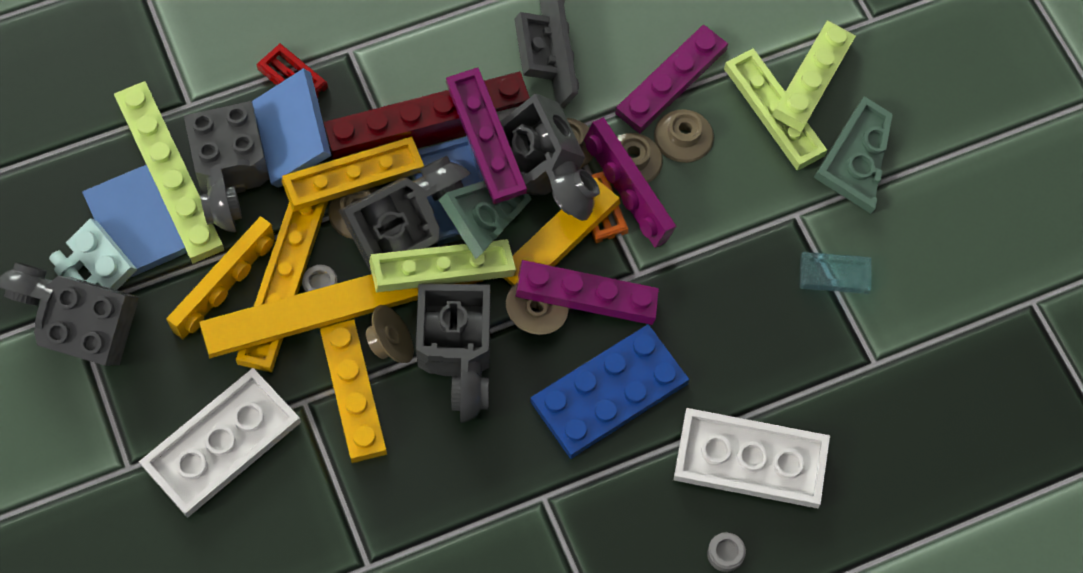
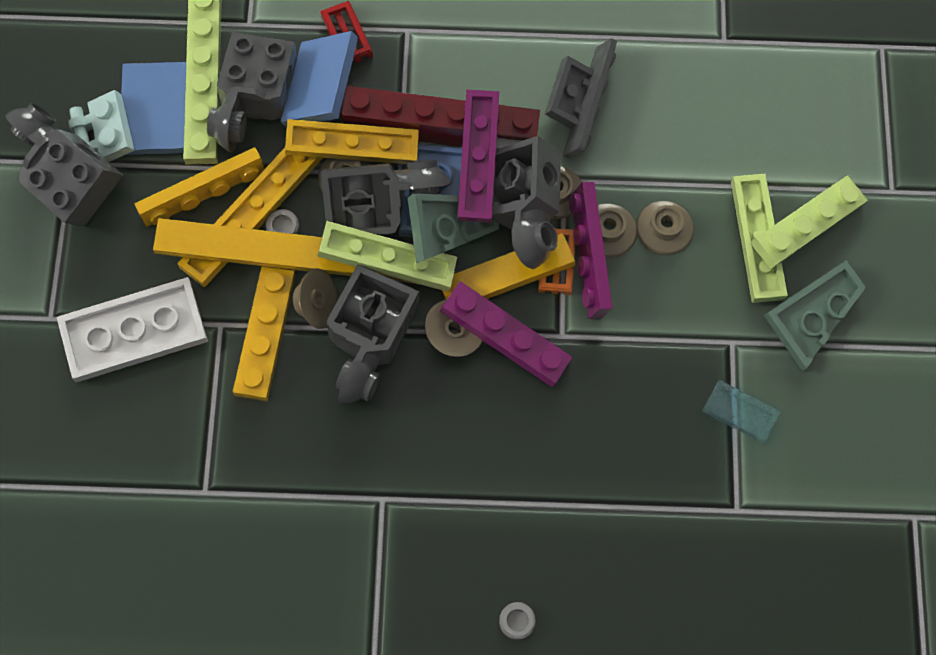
camera: 25 degrees right, 5 degrees up
blue plate [530,324,689,459] -> none
magenta plate [615,24,728,134] -> none
white plate [673,408,830,509] -> none

